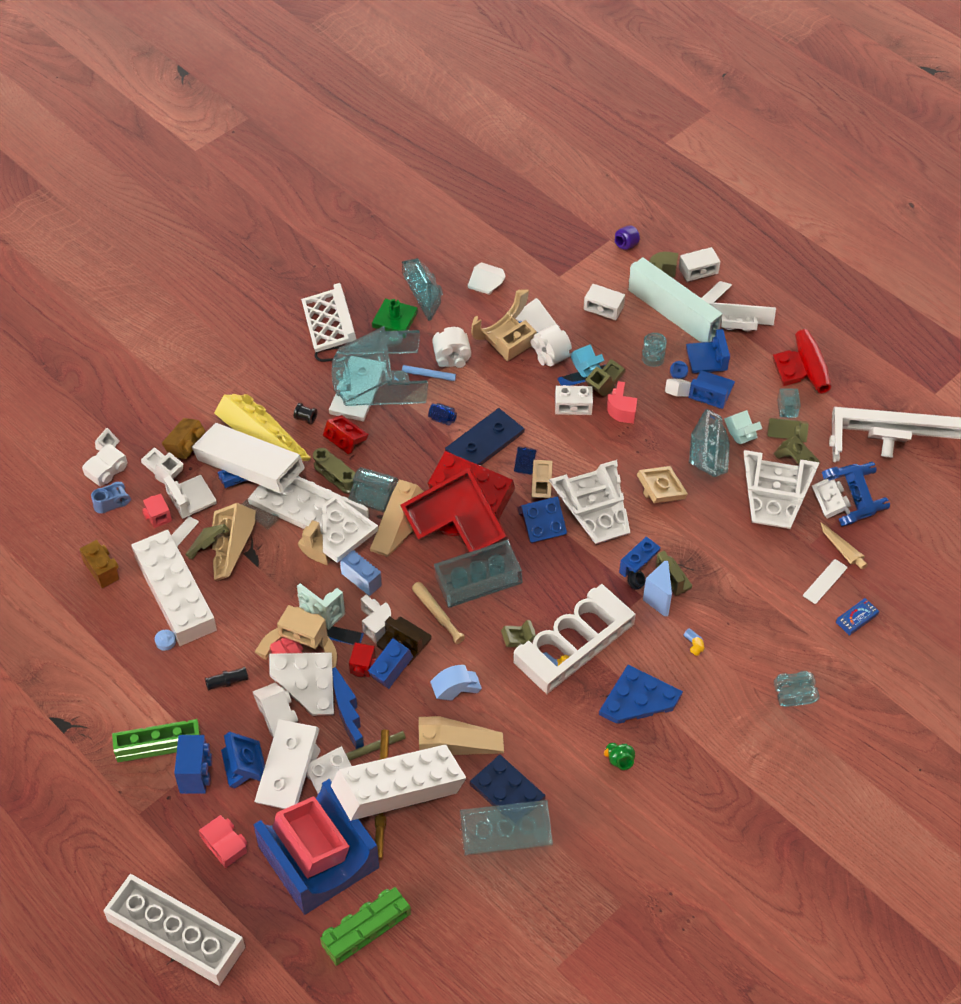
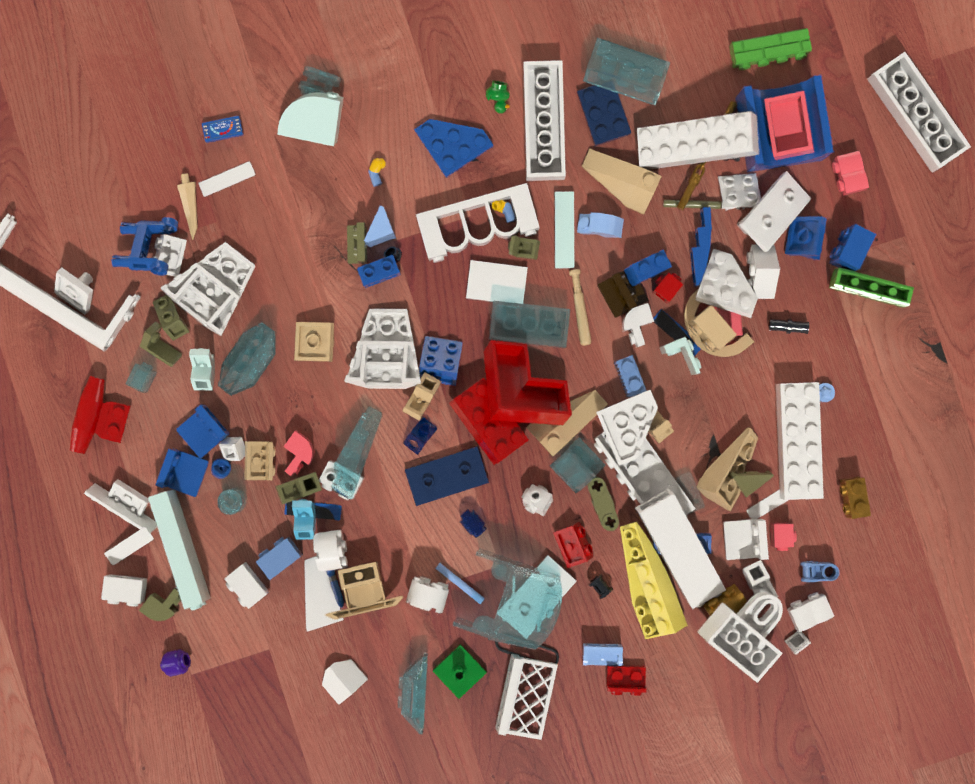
camera: 150 degrees left, 35 degrees up
none -> tan bracket [245,441,276,480]
none -> medium blue brick [256,537,303,580]
none -> light aqua brick [277,92,344,146]
none -> clear light blue wedge [331,406,382,499]
none -> white tile [466,260,528,306]
none -> white brick [522,484,553,517]
none -> white brick [523,61,566,181]
none -> light aqua tile [555,192,574,269]
none -> light blue hinge [583,643,623,666]
none -> red bracket [606,665,647,696]
none -> white brick [697,592,783,683]

